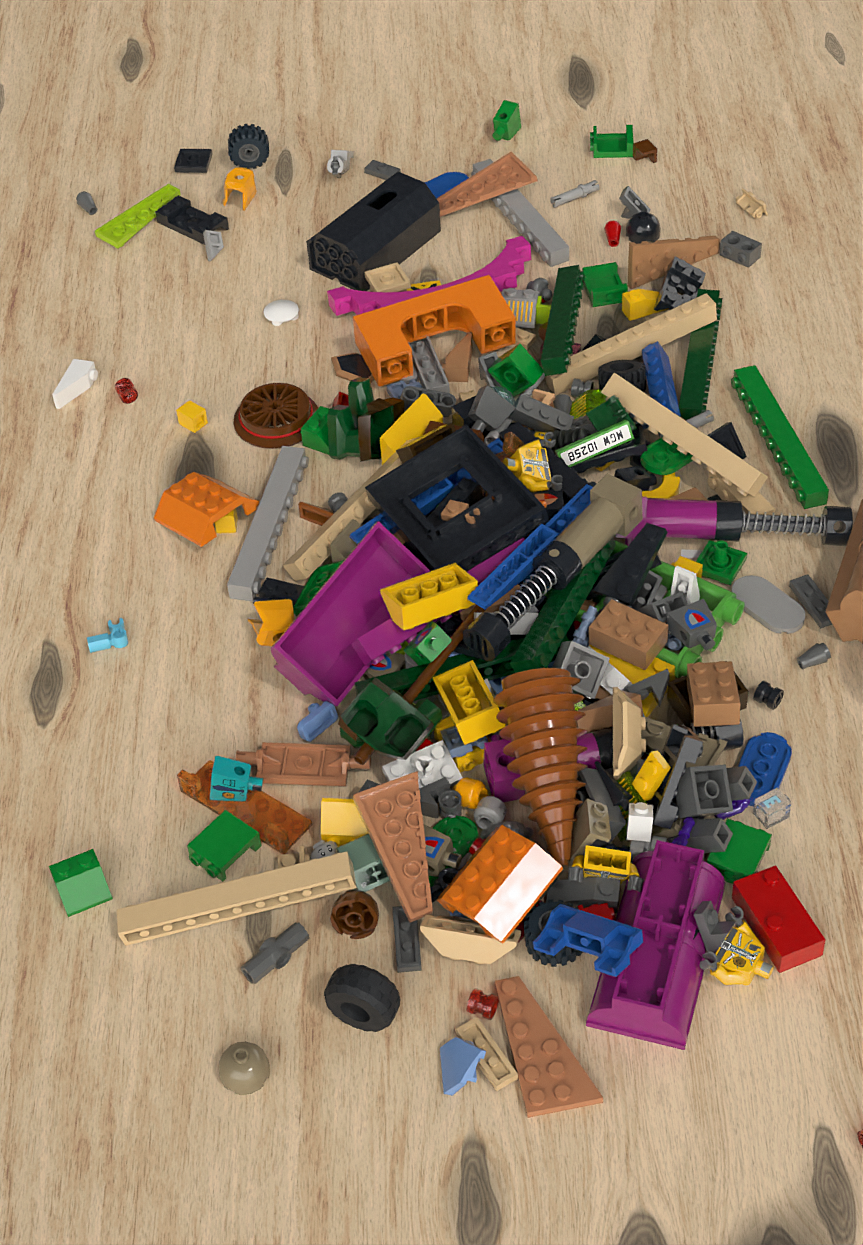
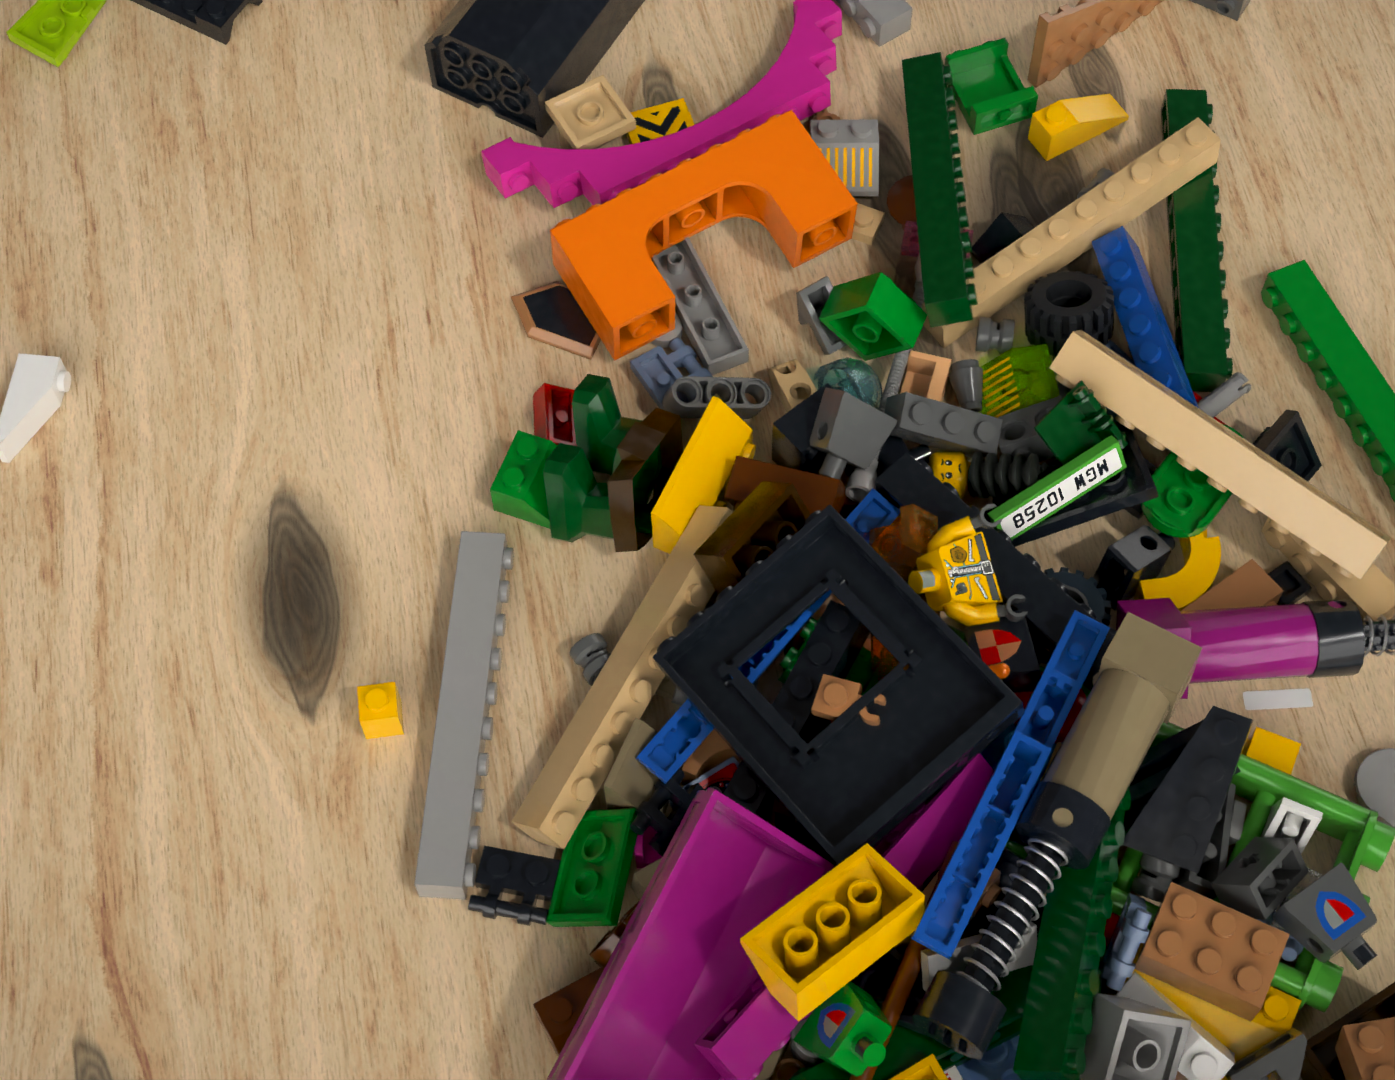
camera: 10 degrees left, 15 degrees up
medium azure bar [87,618,128,653] -> none
clear red wheel [115,378,138,404] -> none
orange slope [154,472,259,547] -> none
yellow panel [176,400,208,433] -> none
light grey tile [203,230,224,261] -> none
reddish brown piece [233,383,318,449] -> none
light orange piece [248,599,294,646] -> none
white dish [264,299,299,326] -> none
dark orange slope [298,501,334,526] -> none
medium nougat slope [442,332,473,382] -> none
dark grey animal [526,278,553,303] -> none
lime panel [536,296,551,324] -> none
black piece [654,256,706,311] -> none
green plate [696,540,747,586] -> none

